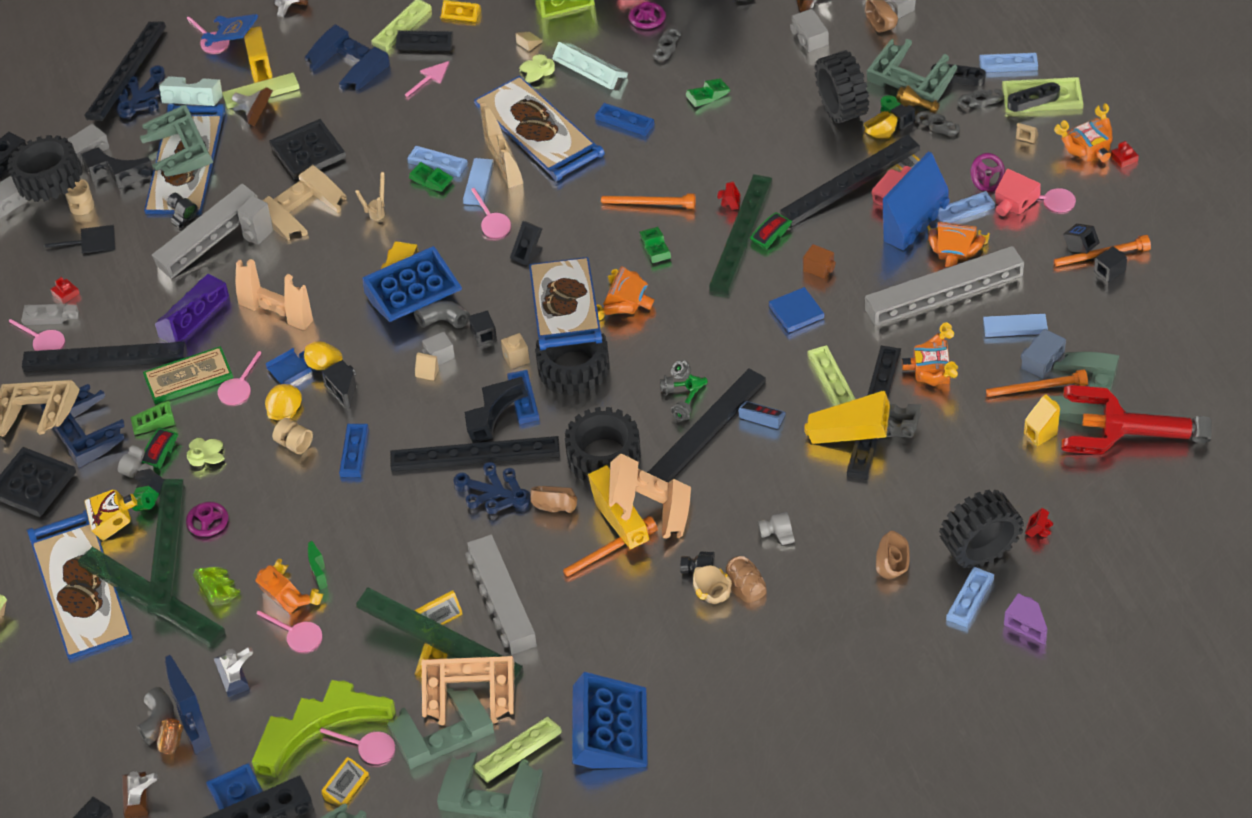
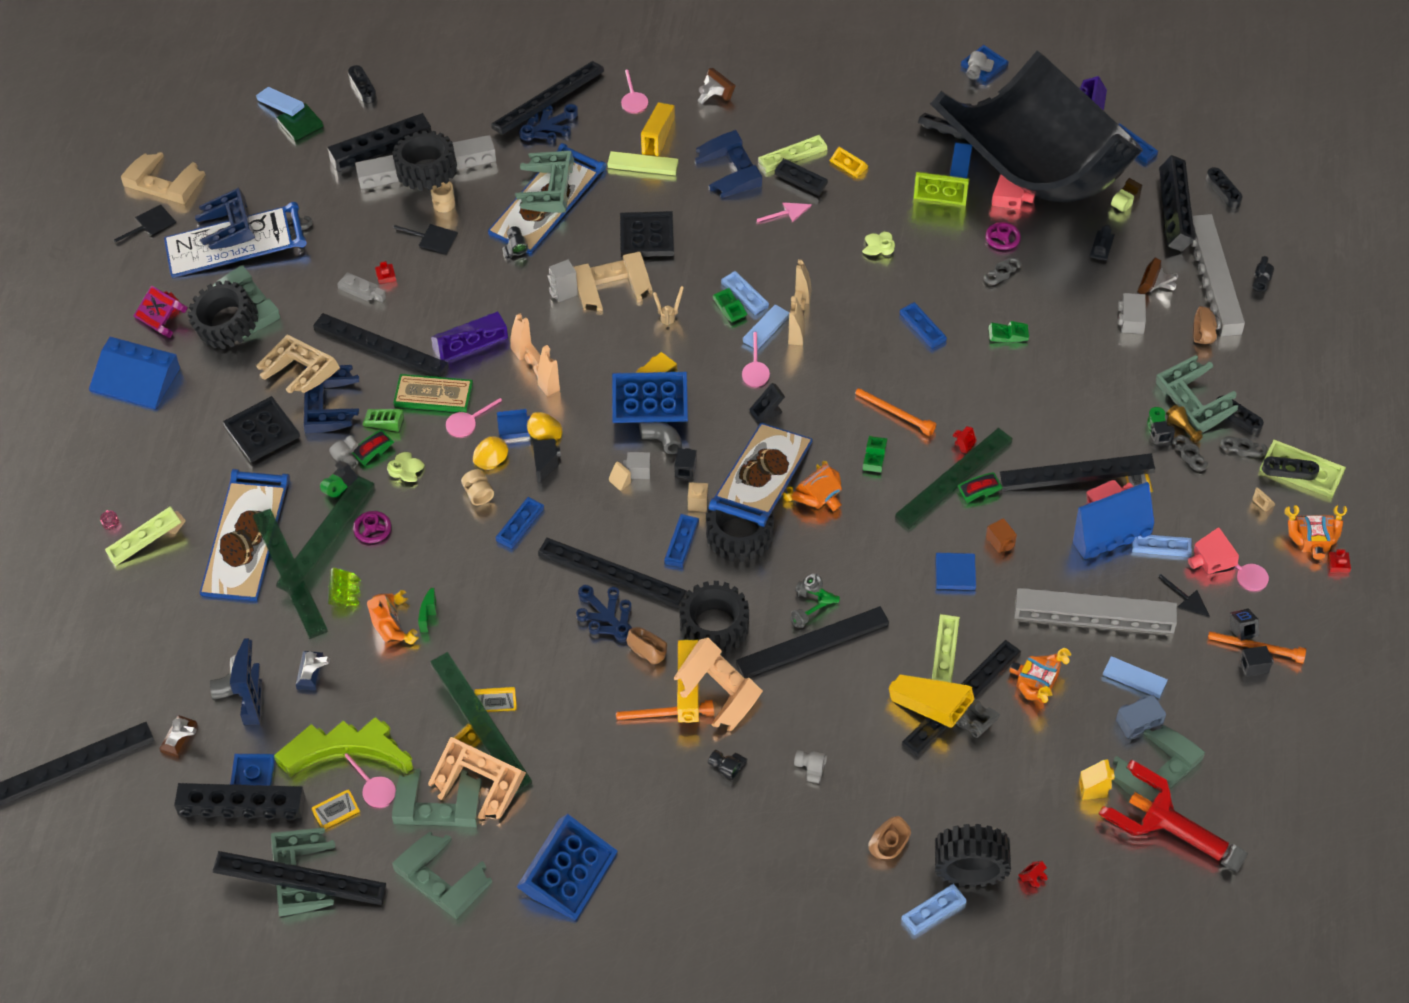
camera: 25 degrees right, 5 degrees up
bright pink piece [9,319,65,351] -> none
black arch [81,147,153,188] -> none
yellow torso [84,489,137,541] -> none
light grey brick [152,183,258,279] -> none
clear orange brick [156,718,183,754] -> none
light aqua arch [159,77,223,106] -> none
blue flag [201,14,258,47] -> none
piece [232,87,273,127] -> none
bright pink piece [257,611,322,652] -> none
black arch [464,377,528,443] -> none
light grey brick [465,535,537,655] -> none
yellowish green tile [473,717,562,782] -> none
flag [474,76,605,182] -> none
tan slope [515,32,542,51] -> none
light aqua fence [552,42,628,89] -> none
tan hair [693,565,732,604] -> none
medium nougat piece [726,556,767,603] -> none
medium blue slope [739,401,786,429] -> none
black tyre [814,50,869,123] -> none
yellow hat [864,111,897,139] -> none
orange torso [927,222,990,268] -> none
magenta piece [970,153,1005,192] -> none
light blue tile [979,53,1038,73] -> none
orange piece [986,369,1088,397] -> none
medium lavender slope [1004,593,1047,644] -> none
none -> black piece [1159,574,1210,617]

